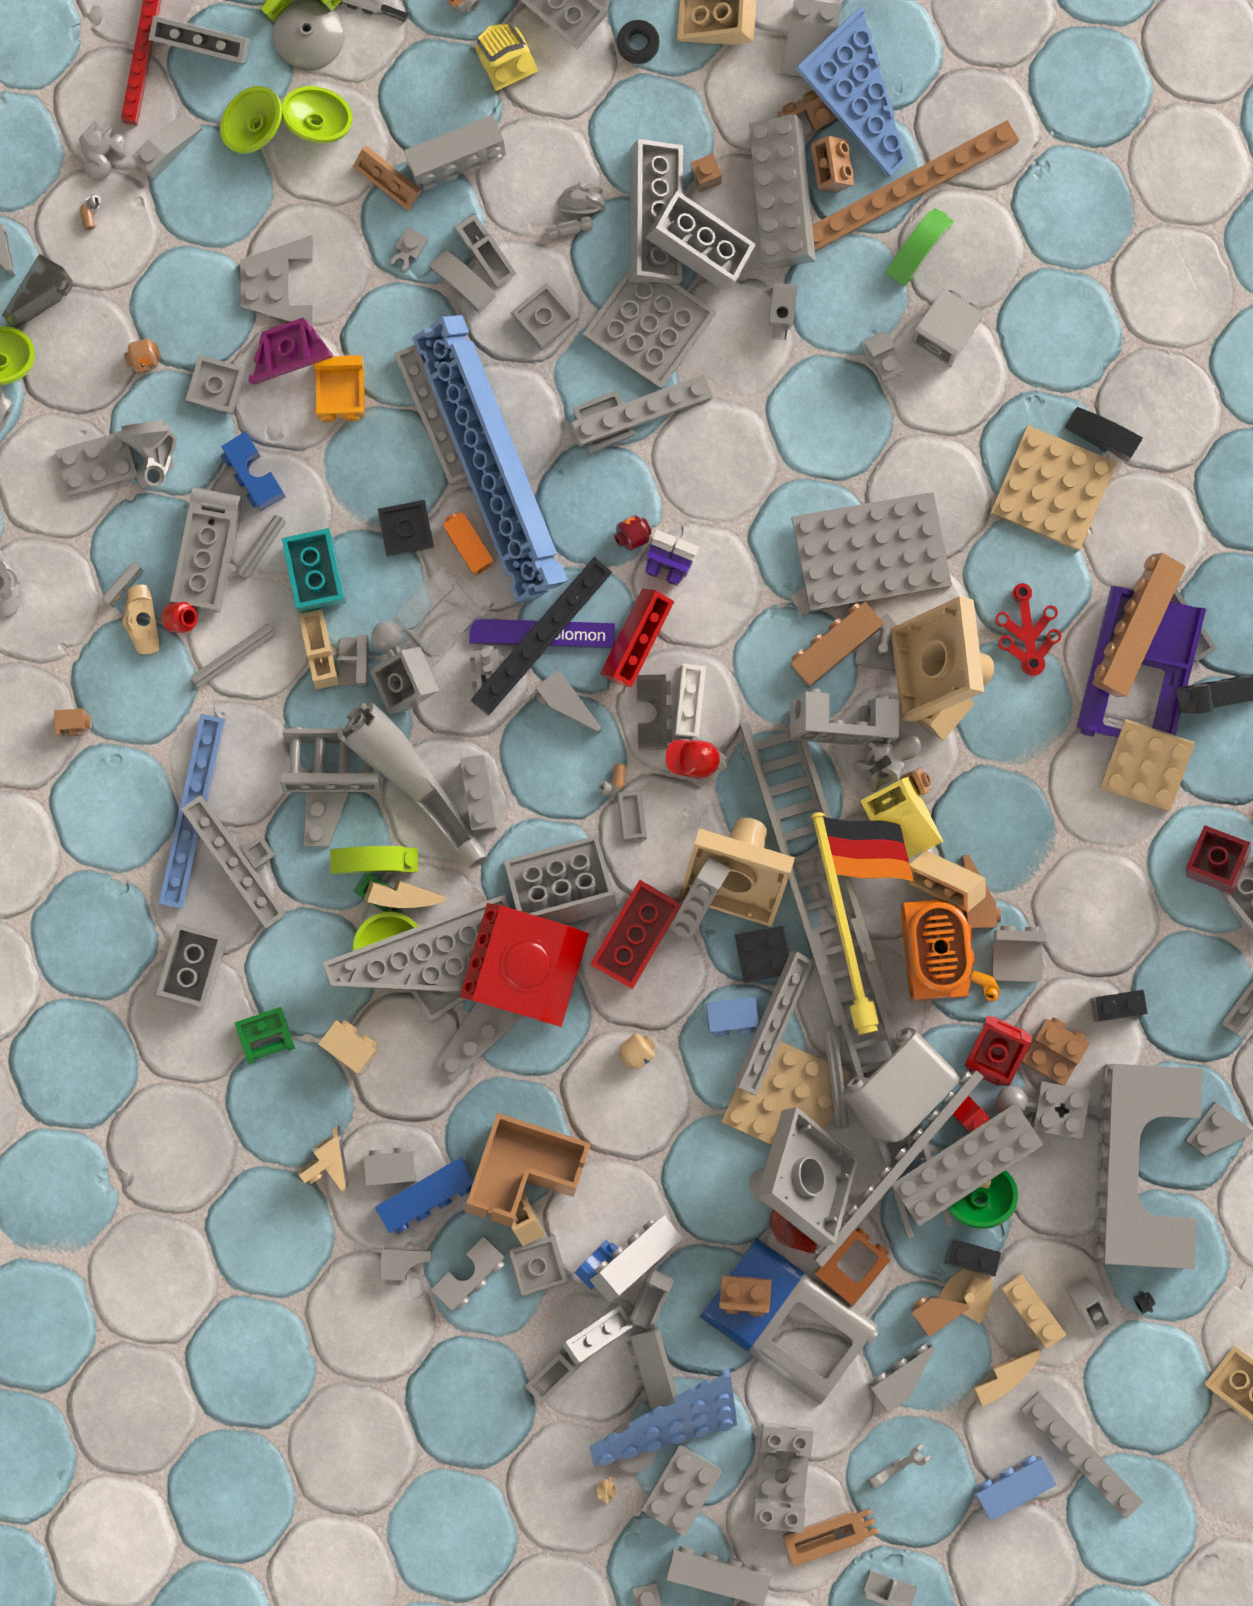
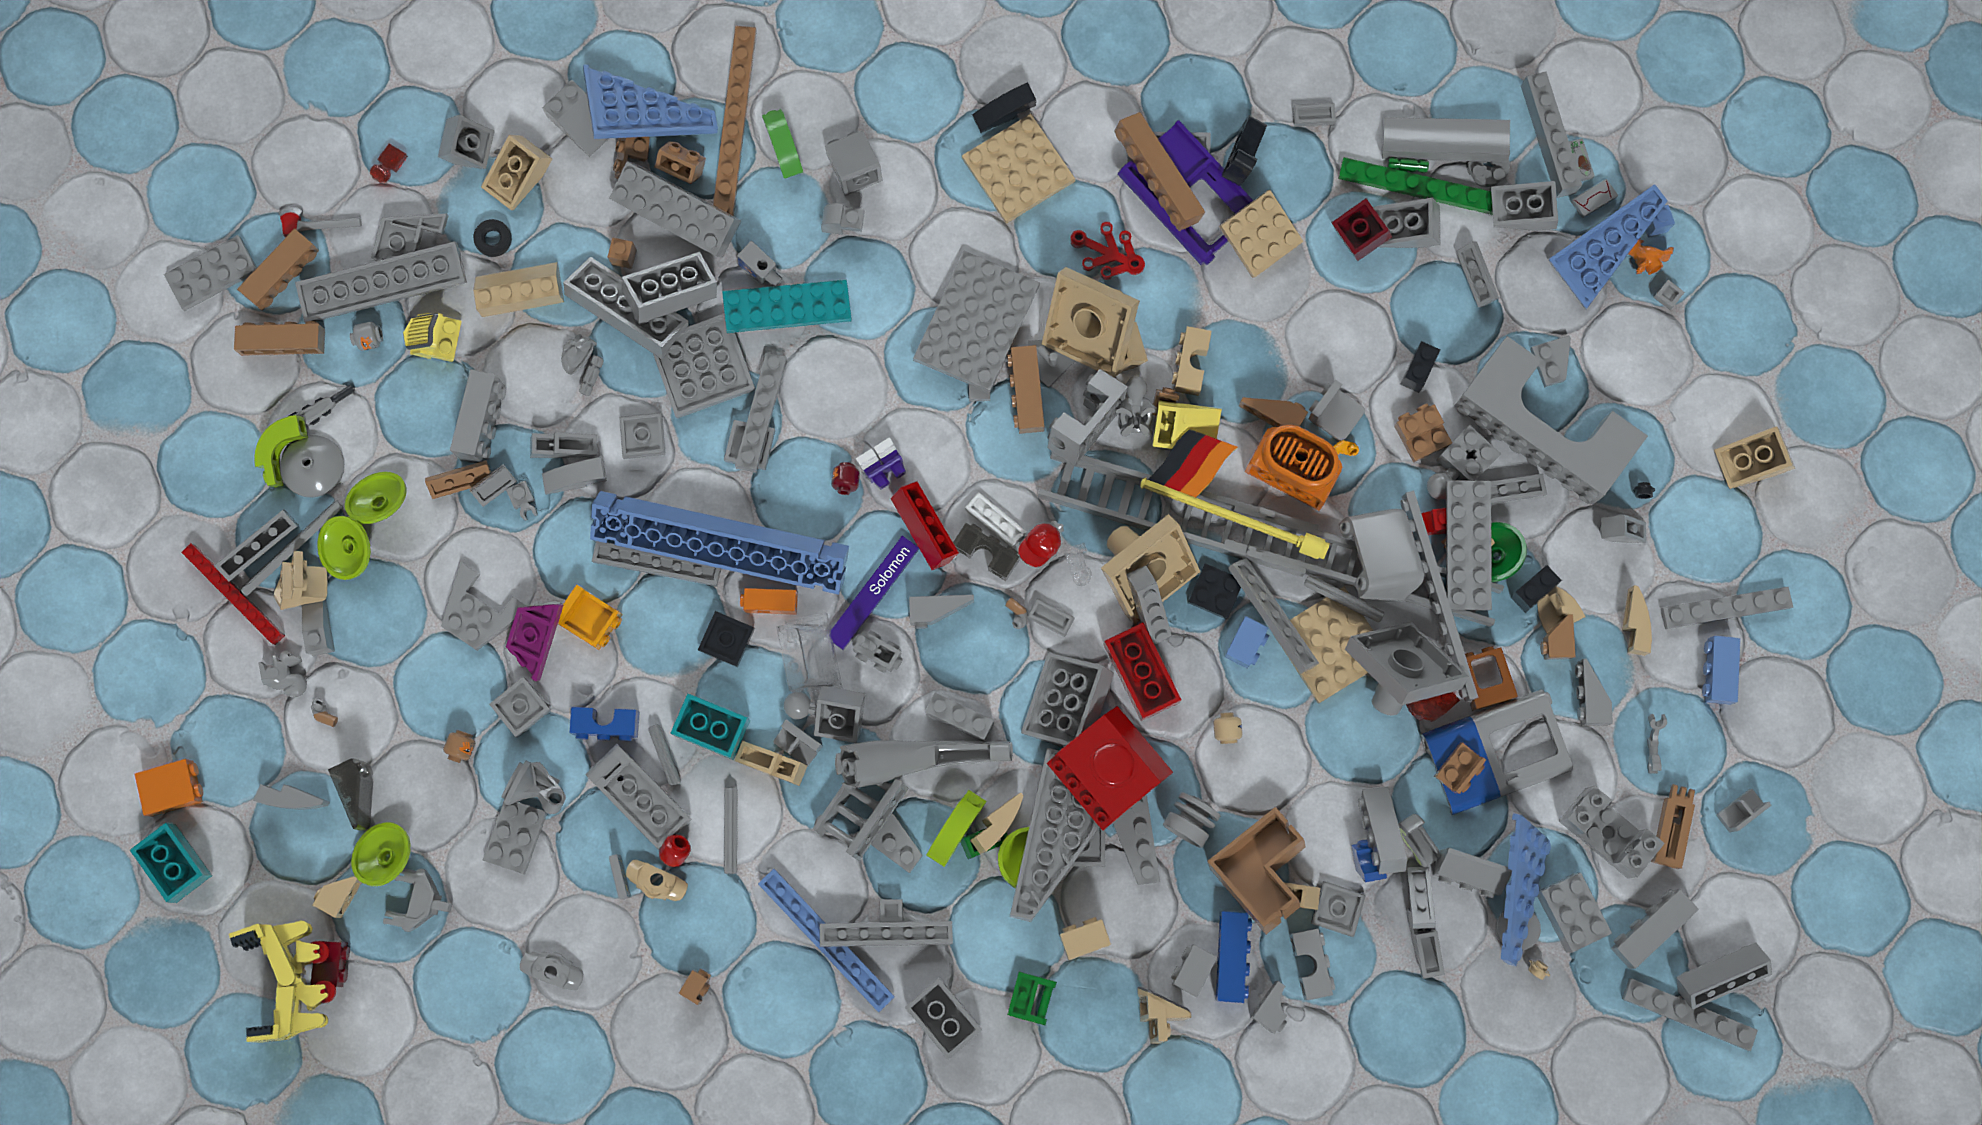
camera: 55 degrees left, 5 degrees down
black tile [470,556,612,716] -> none
tan brick [909,851,986,912] -> none
red slope [964,1016,1032,1086] -> none
tan brick [999,1272,1067,1349] -> none
none -> light grey tile [241,500,343,596]
none -> tan piece [273,551,327,610]
none -> light grey tile [469,464,517,507]
none -> tan slope [473,262,564,317]
none -> teal plate [722,280,852,333]
none -> light grey wheel [1162,792,1221,848]
none -> tan arch [1172,326,1212,396]
none -> light grey plate [1491,473,1547,504]

